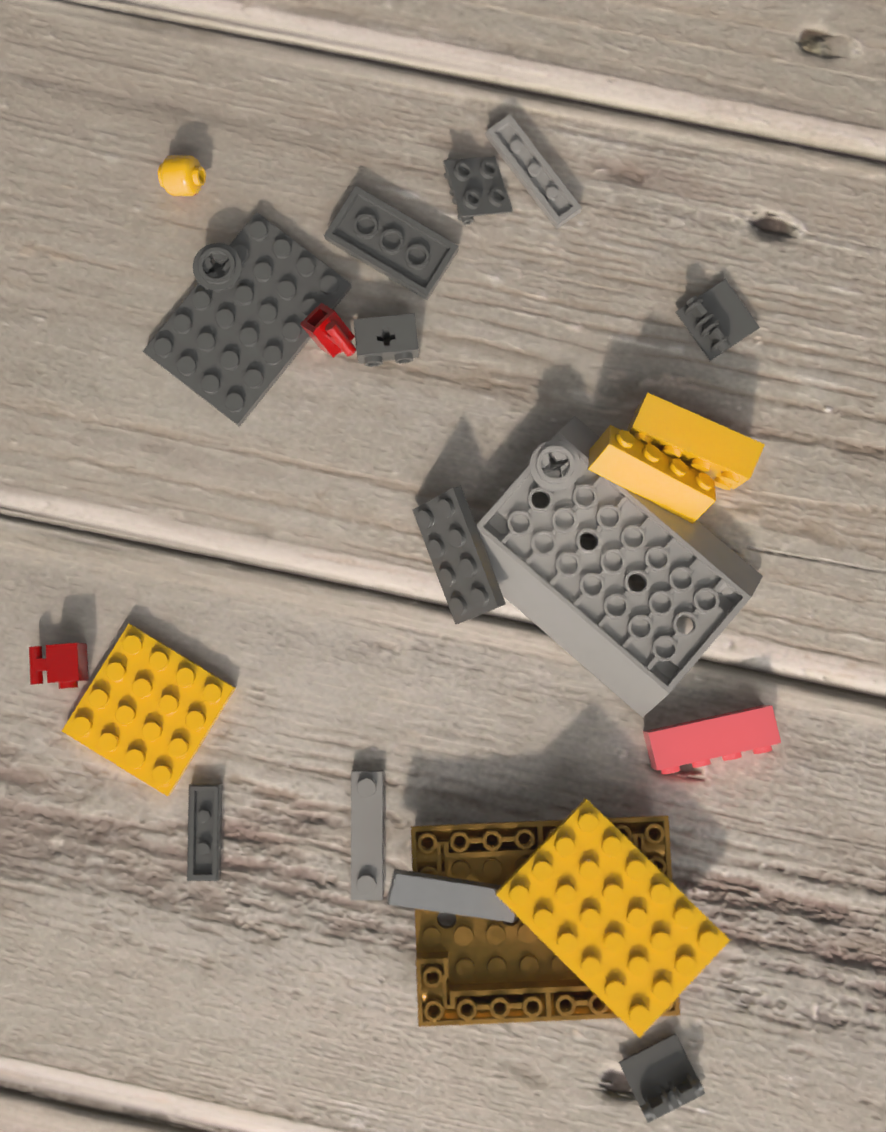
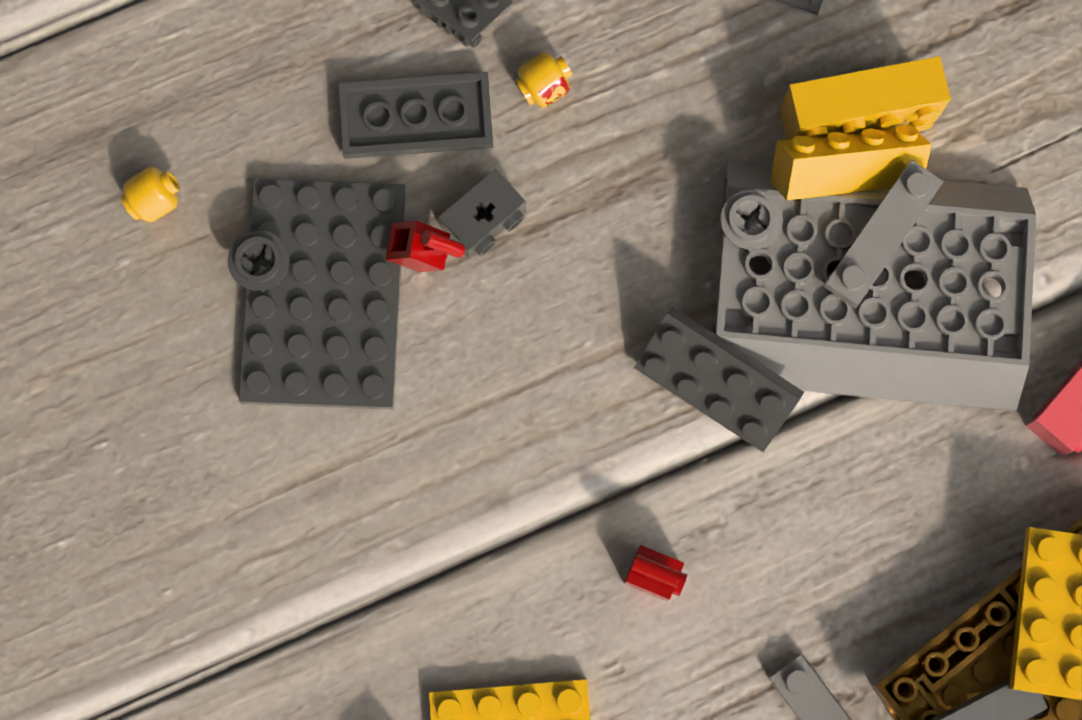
camera: 35 degrees left, 5 degrees down
none -> yellow head [515,51,573,108]
none -> red brick [624,545,688,602]
none -> light grey plate [823,160,944,309]

